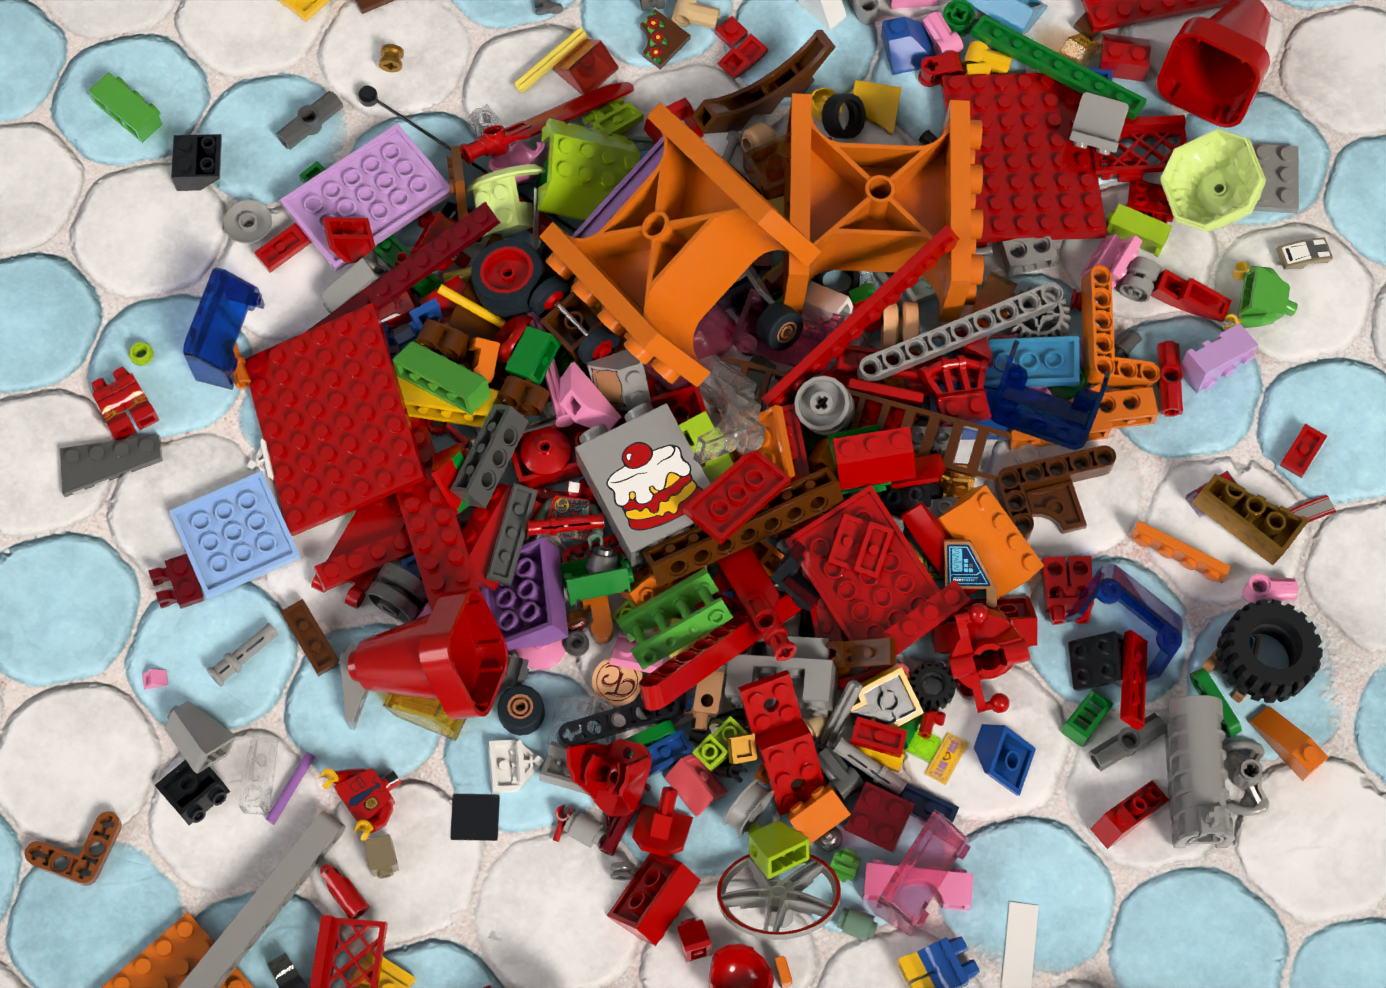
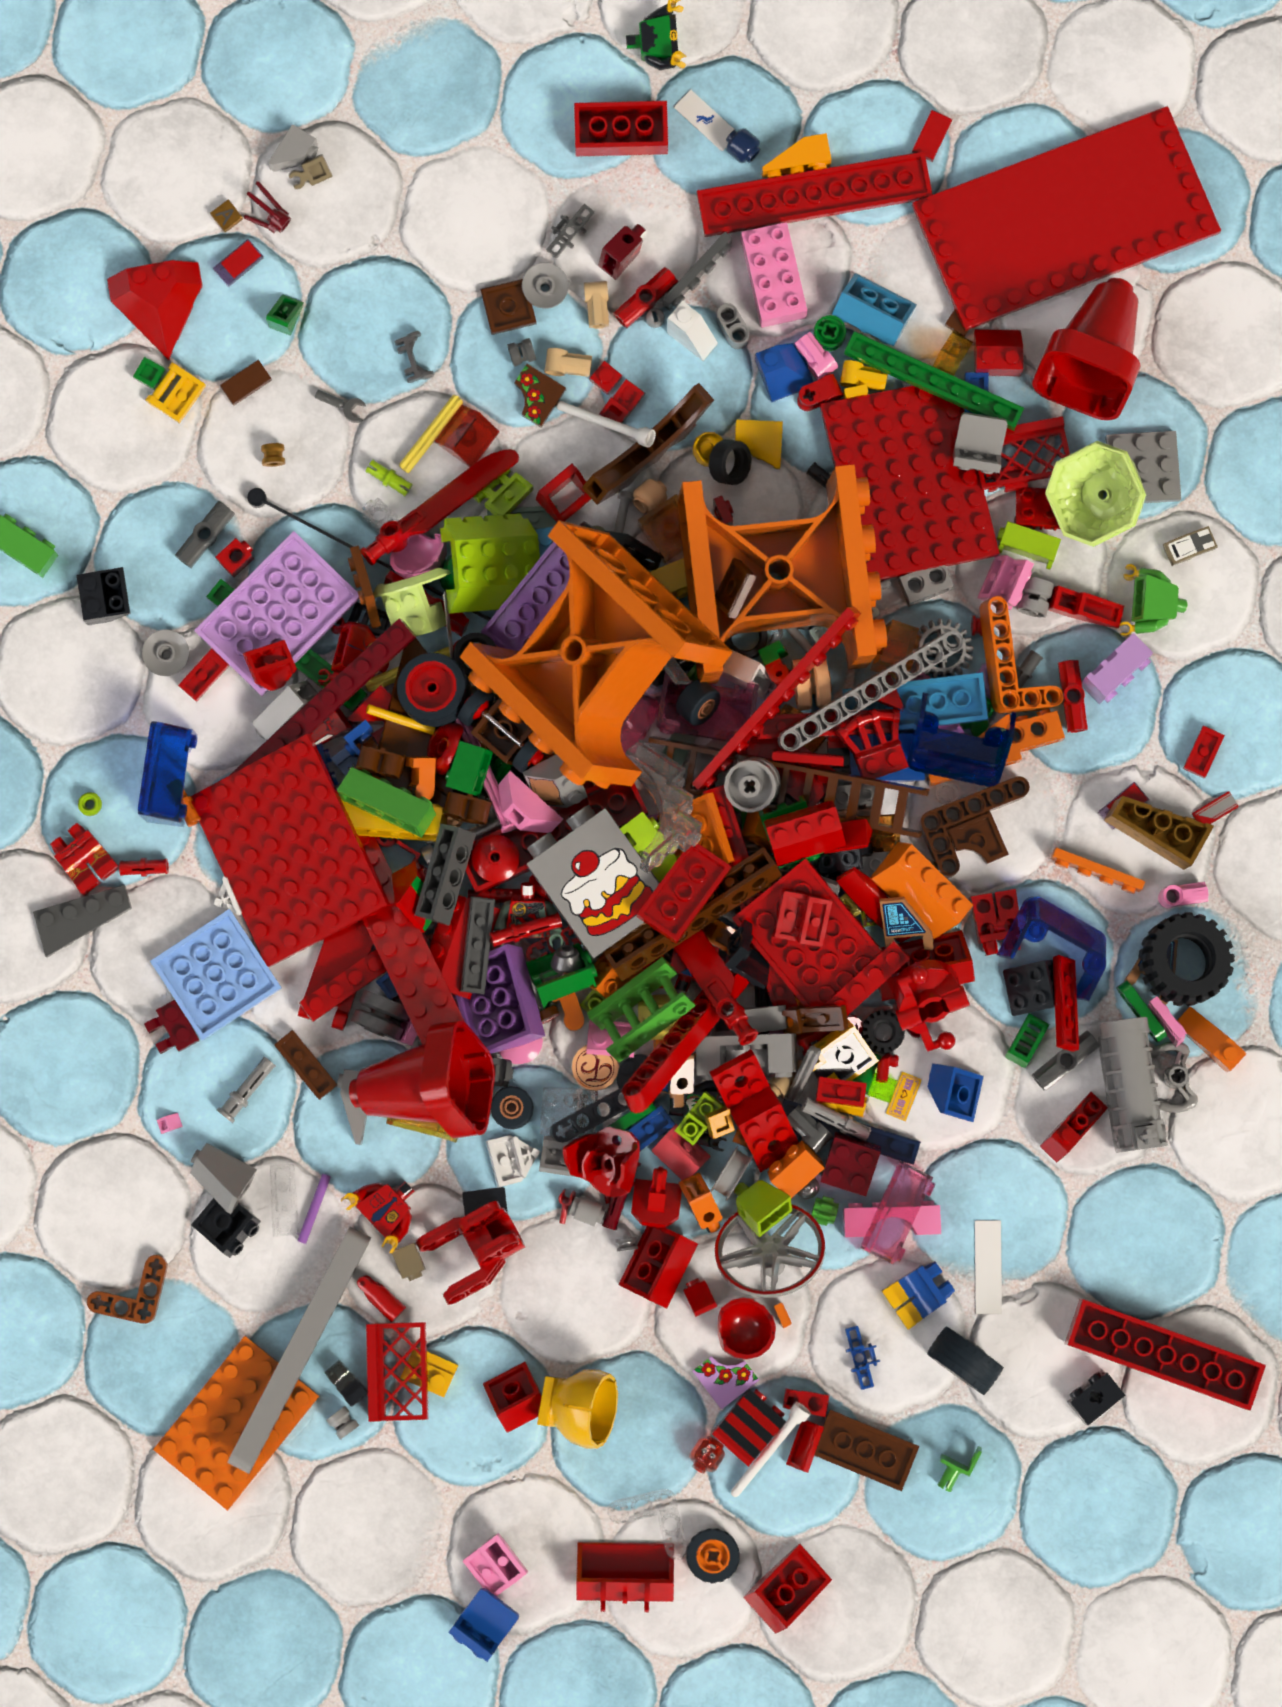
camera: 10 degrees left, 15 degrees up
flat silver plate [564,631,590,657] -> none
sand green brick [837,907,878,941] -> none
none -> red pin [119,858,169,877]
none -> red brick [216,538,254,578]
none -> dark grey piece [315,389,366,423]
none -> lime pin [365,459,413,497]
none -> red piece [416,1201,525,1305]
none -> white piece [556,401,656,448]
none -> orange torso [678,1172,723,1233]
none -> reddish brown tile [715,558,757,619]
none -> bright pink plate [1148,996,1187,1047]

